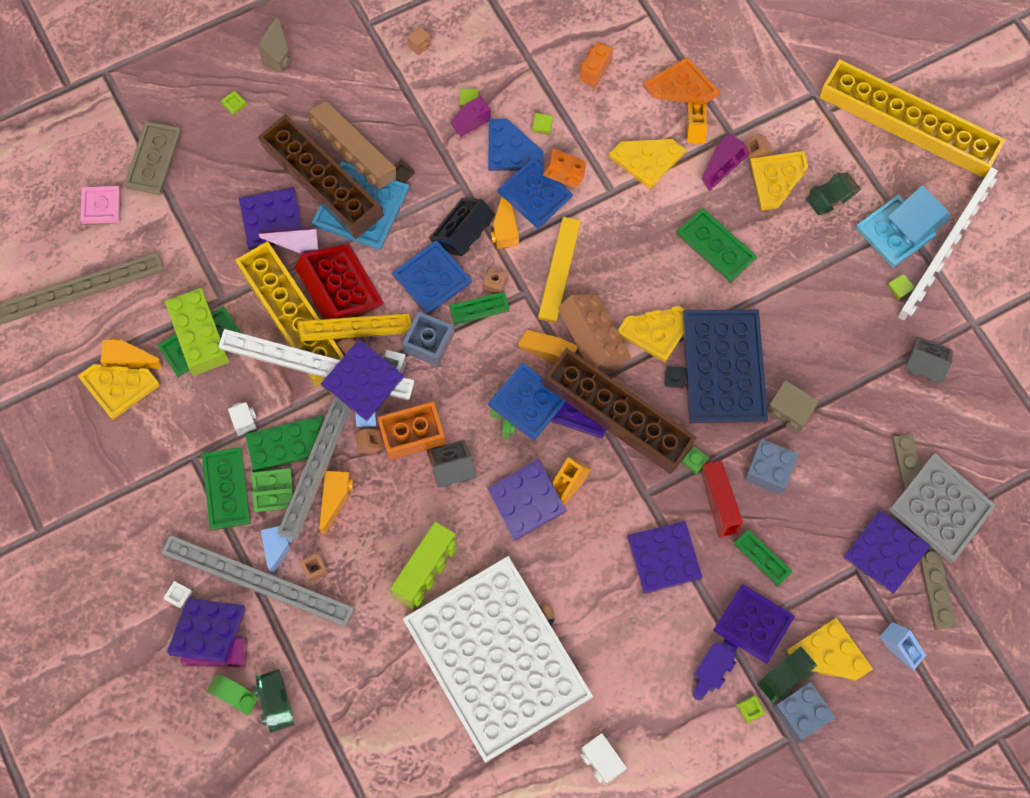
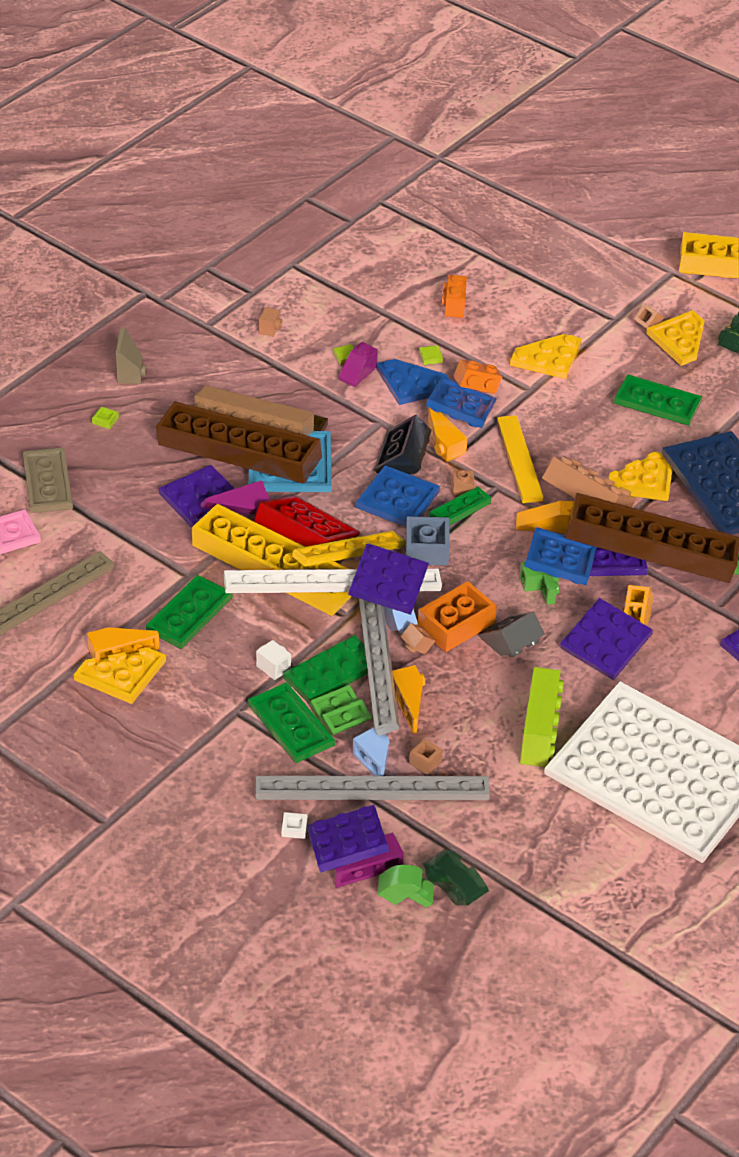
camera: 25 degrees left, 25 degrees down
lime brick [165,288,230,376] -> none
orange plate [643,57,720,104] -> none
black plate [665,366,686,388] -> none
light orange slope [686,102,708,145] -> none
magenta slope [702,133,749,191] -> none

